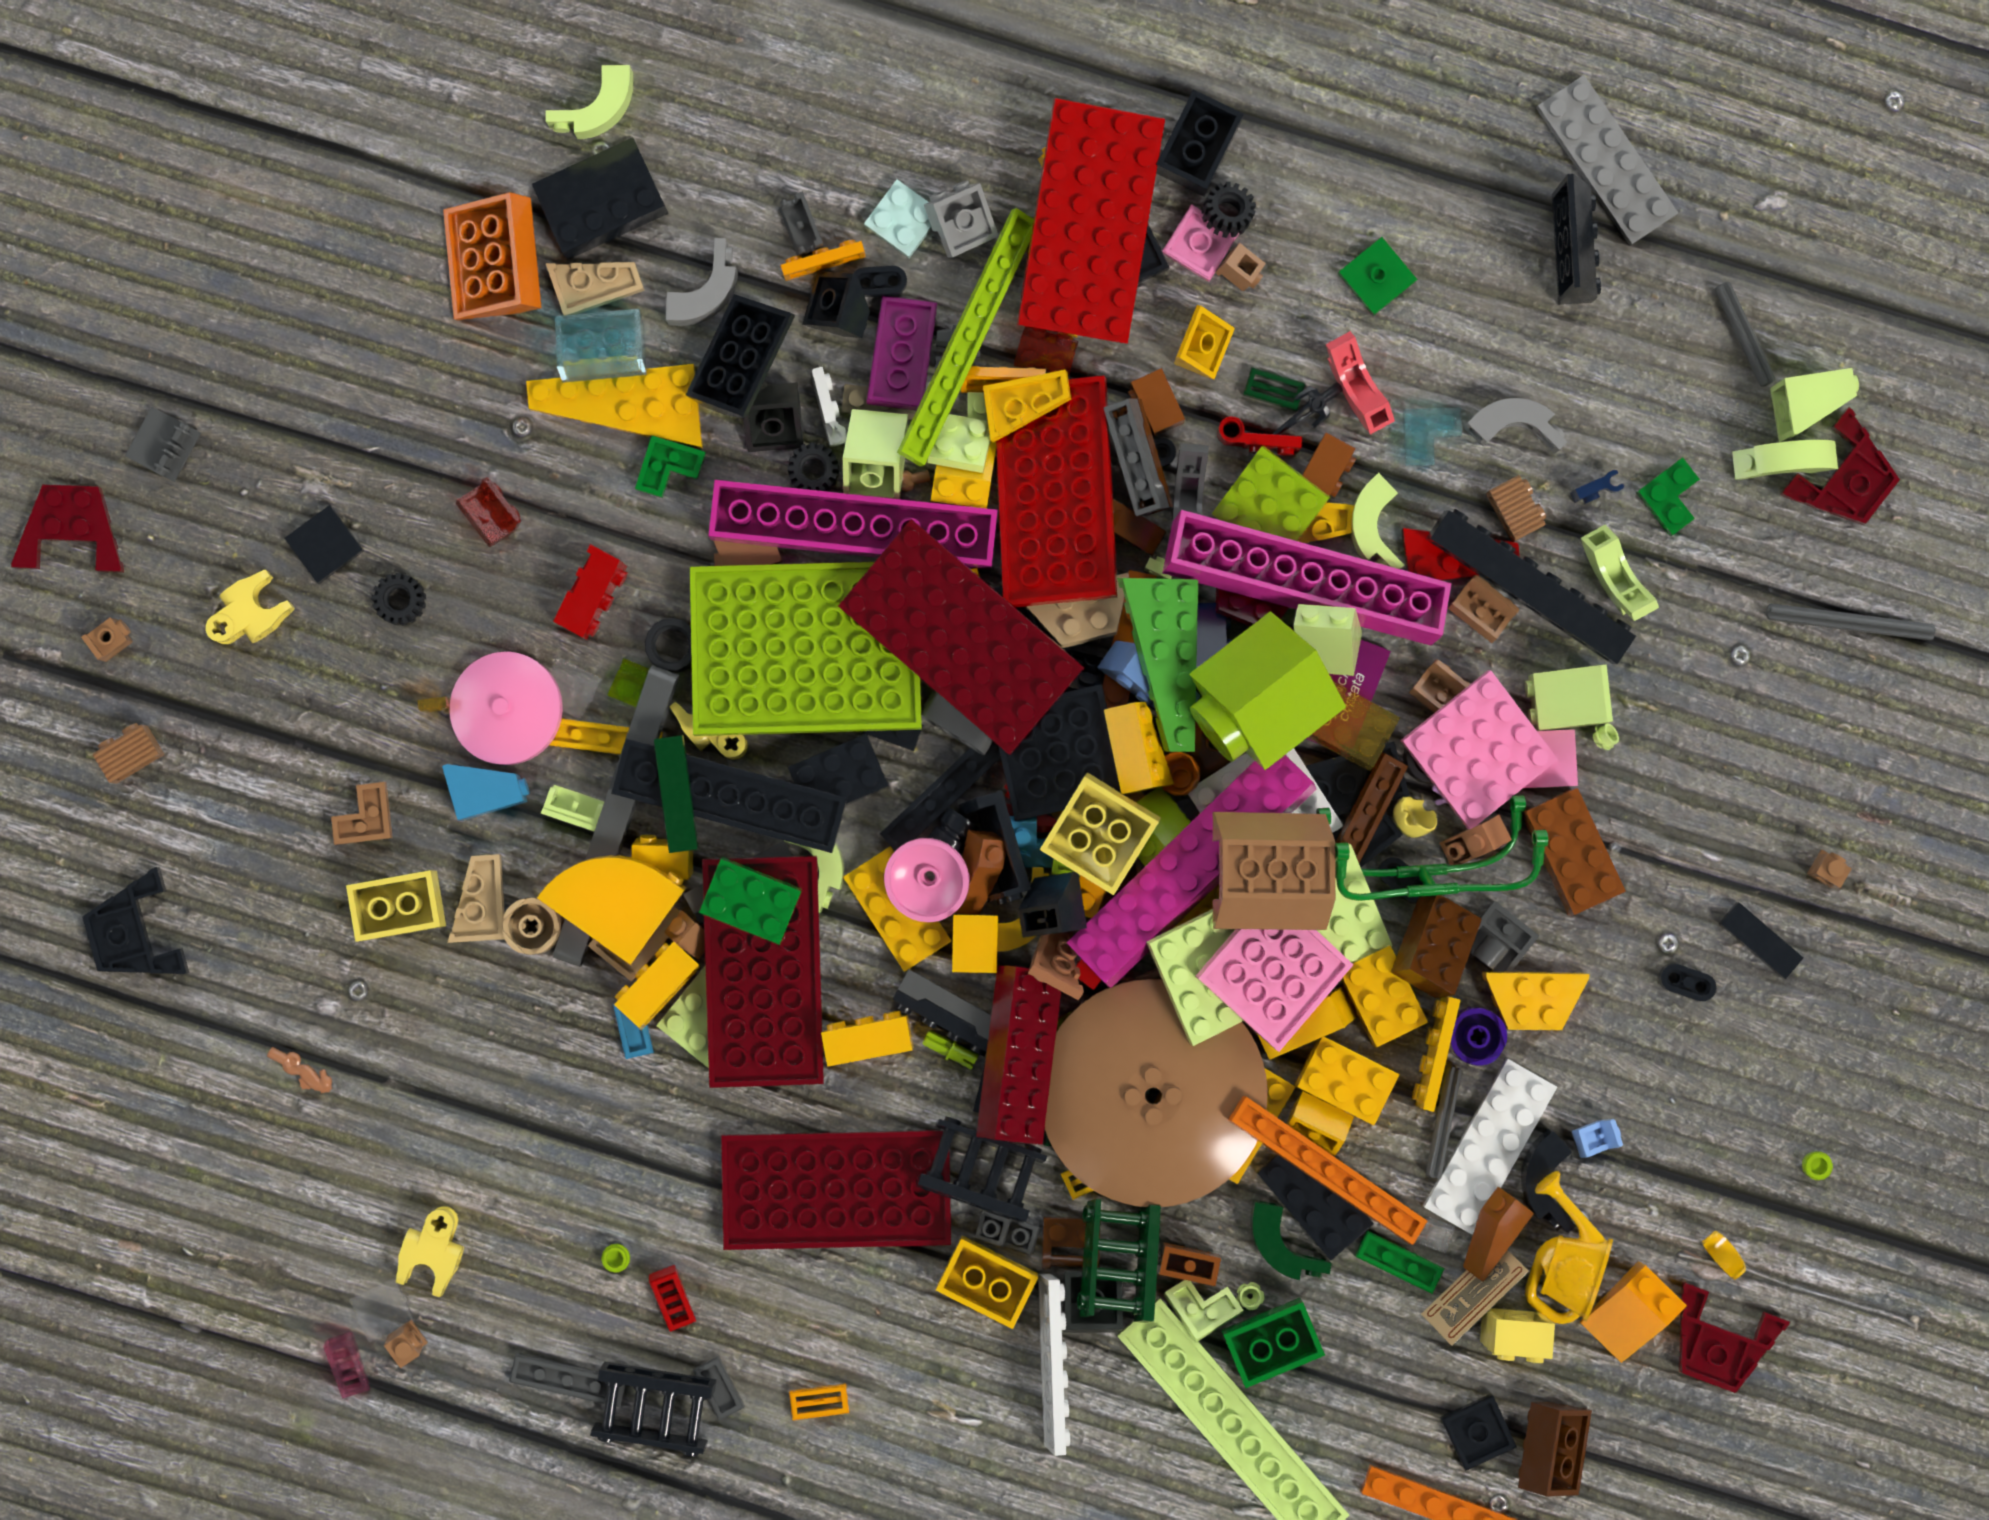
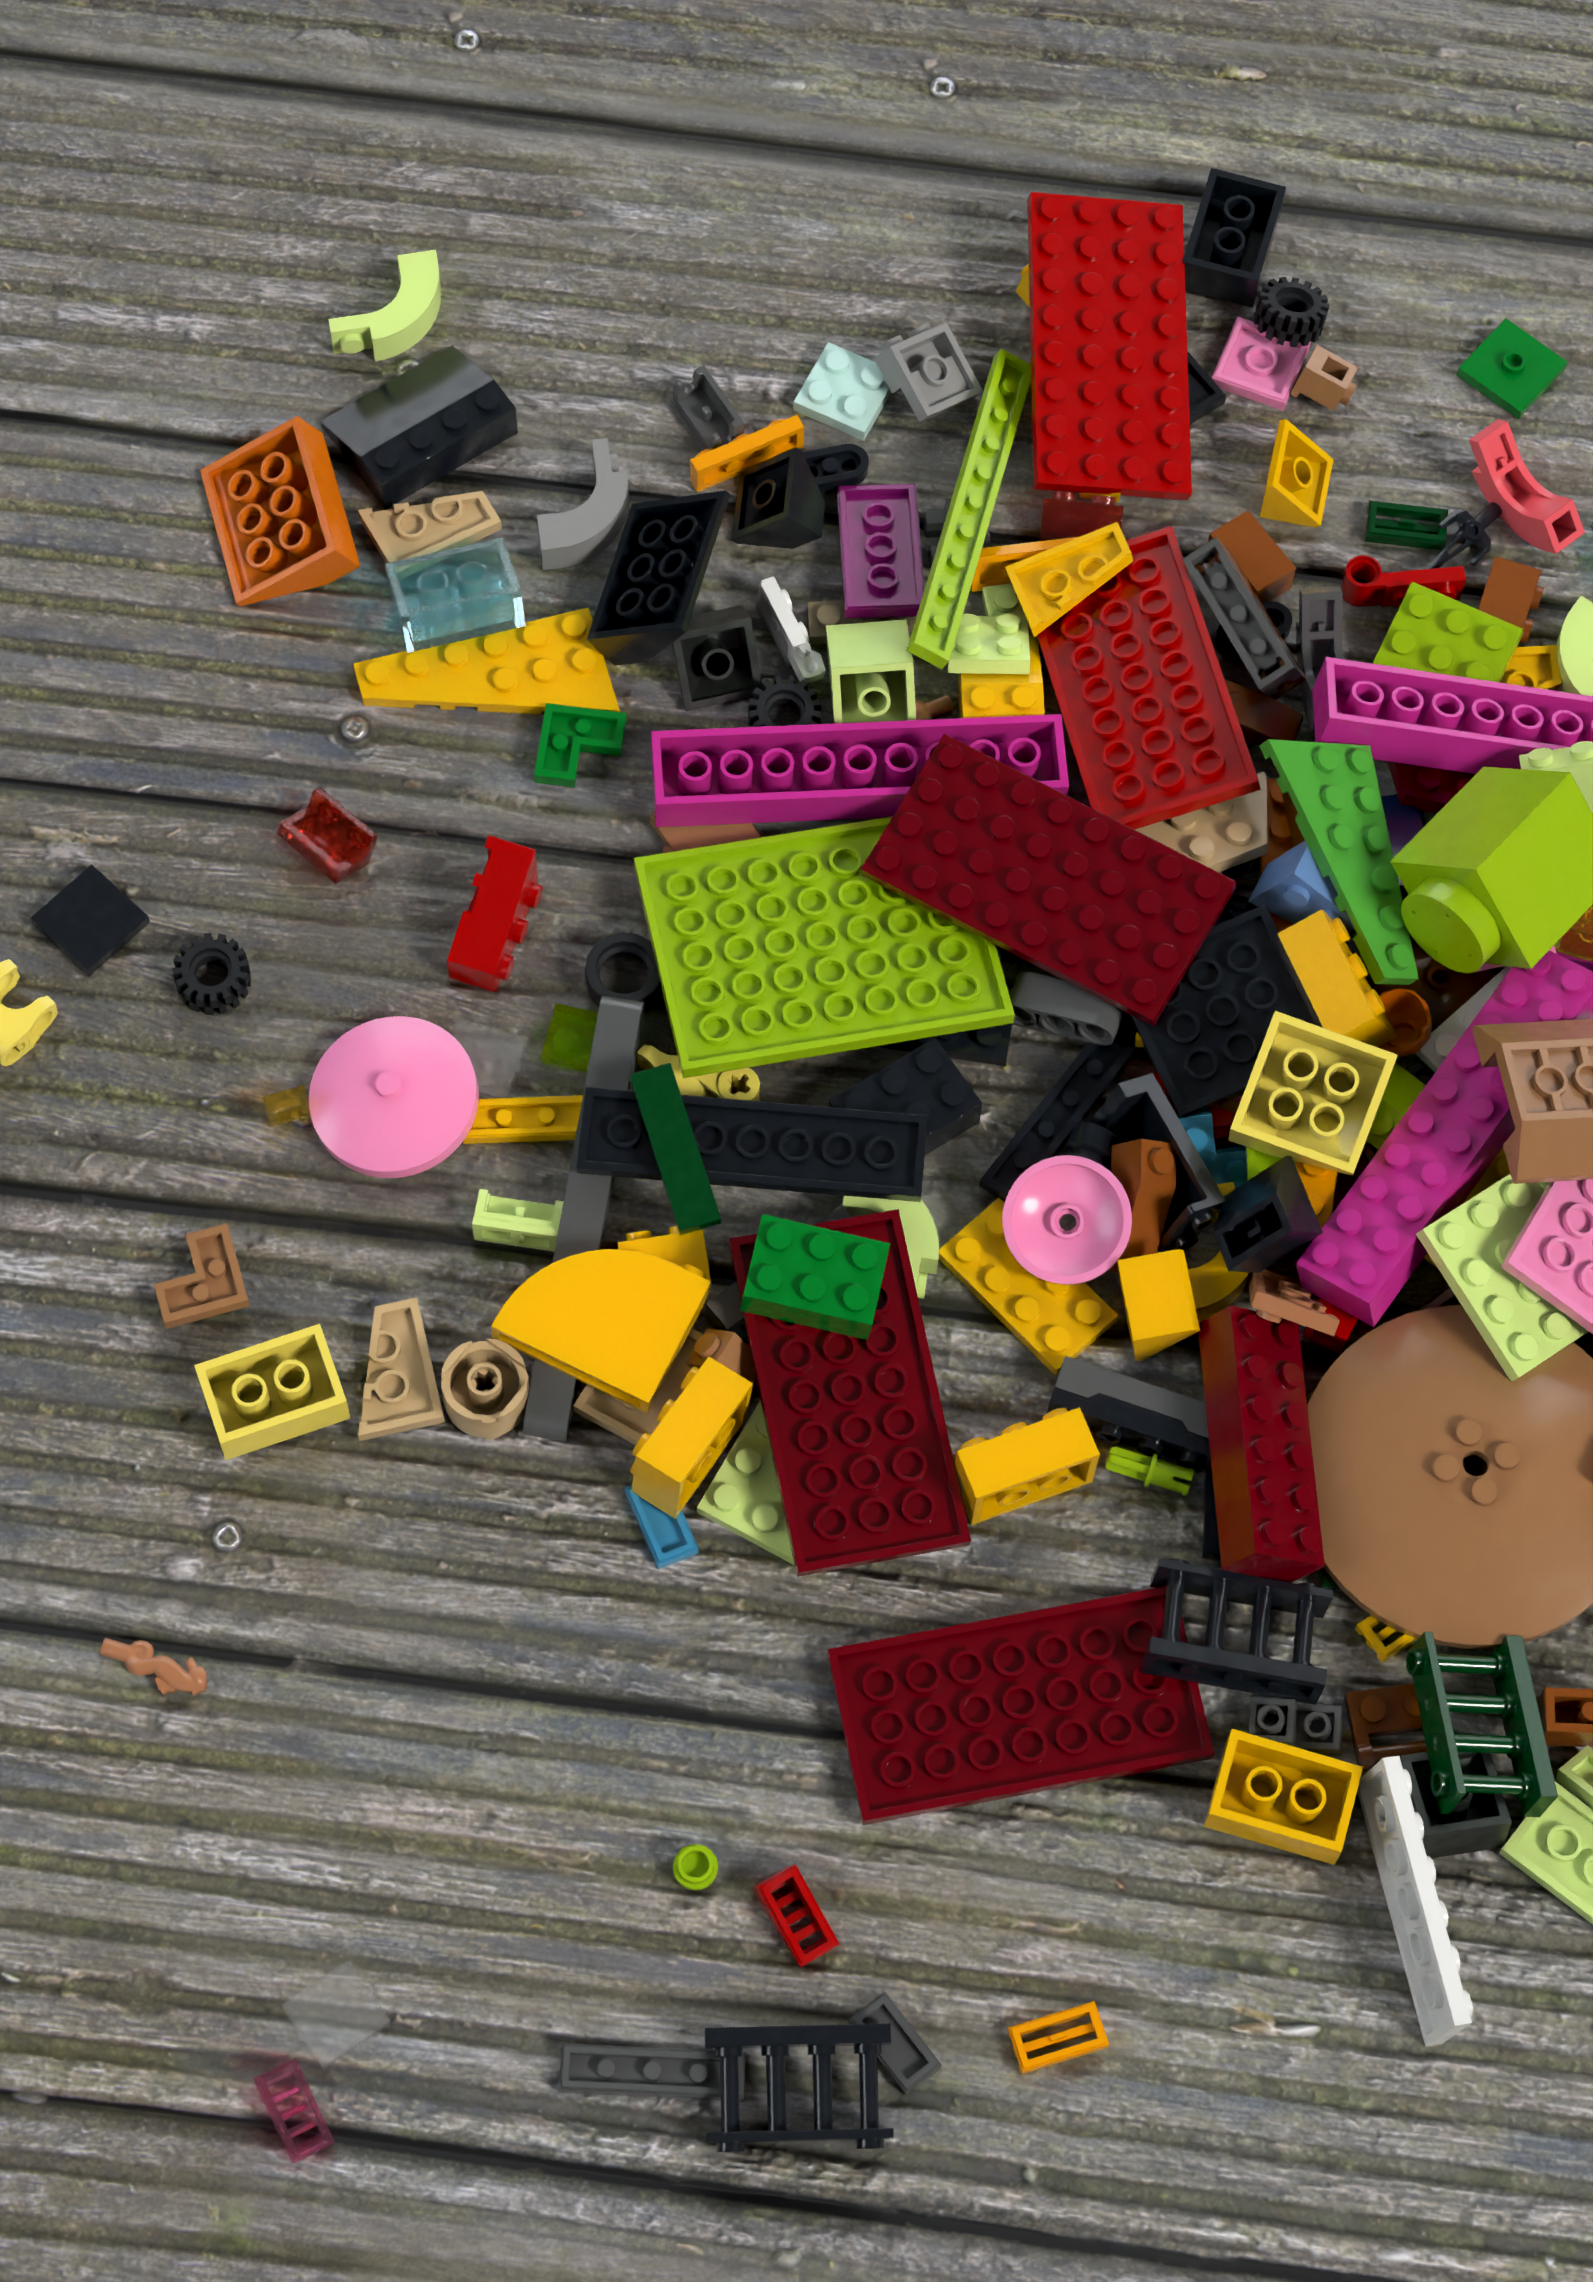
camera: 15 degrees left, 20 degrees down
medium nougat brick [384,1319,428,1368] -> none
light yellow piece [396,1206,464,1297] -> none
dark azure slope [442,764,530,821] -> none

